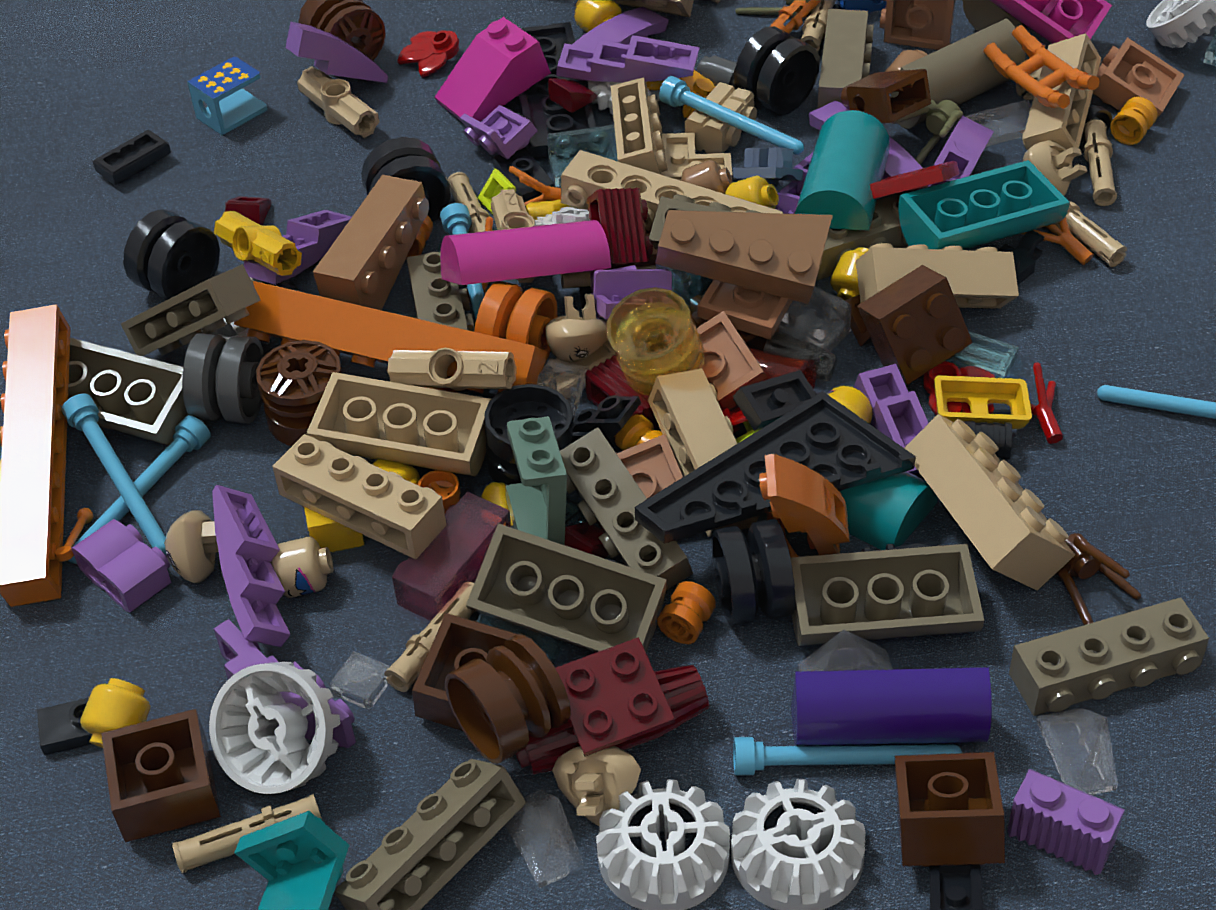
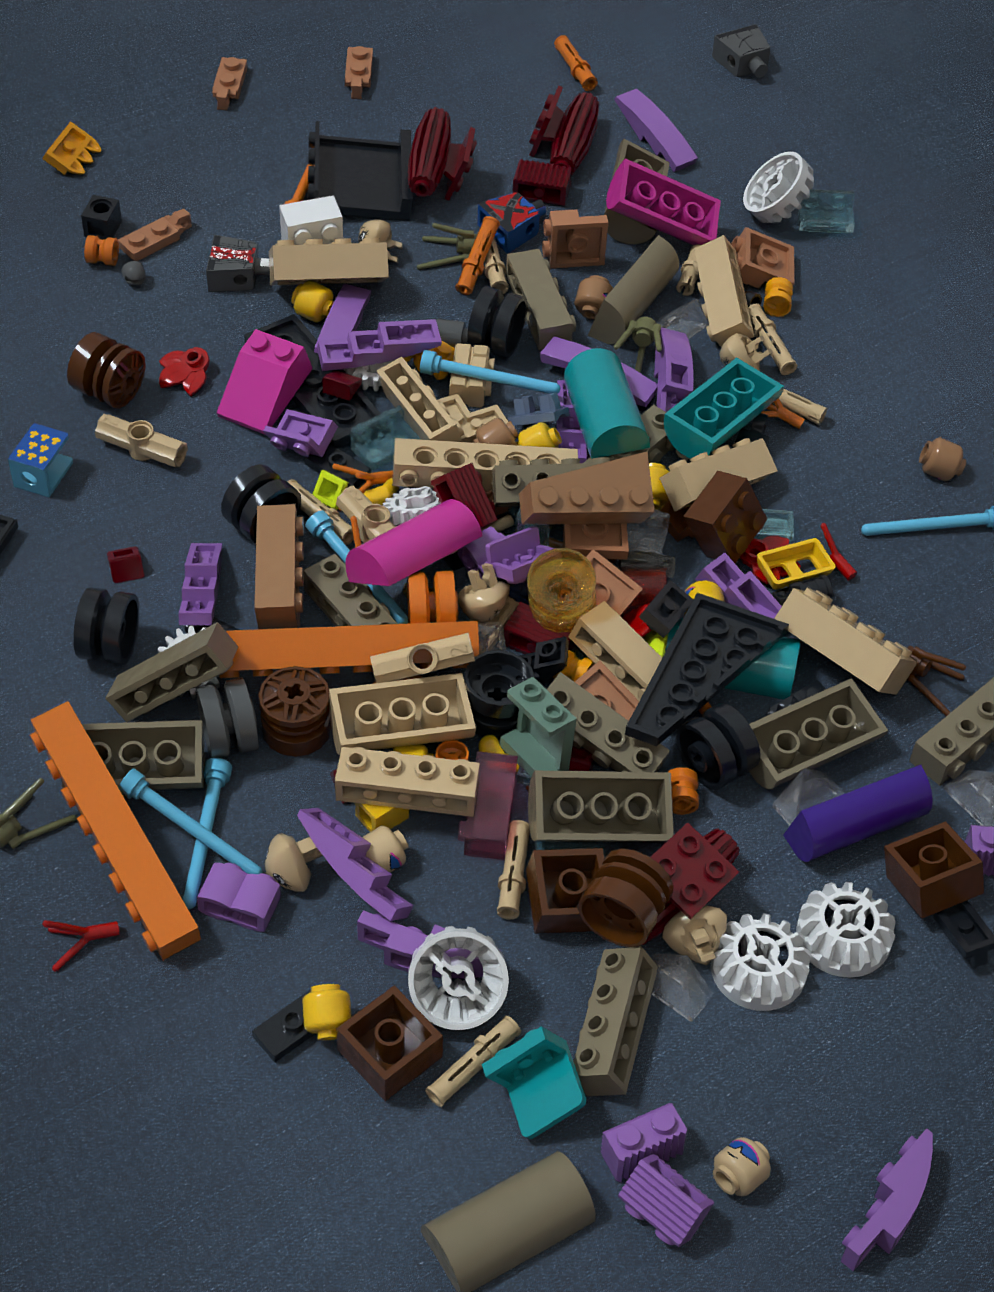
camera: 30 degrees left, 5 degrees up
orange hinge [54,508,93,562] -> none
yellow piece [214,211,302,276] -> none
medium lavender slope [286,22,388,83] -> none
clear plate [329,651,390,710] -> none
medium azure piece [733,737,962,776] -> none
orange slope [759,454,850,555] -> none
reddish brown torso [841,69,932,123] -> none
red plate [870,160,960,199] -> none
orange piece [983,25,1100,109] -> none

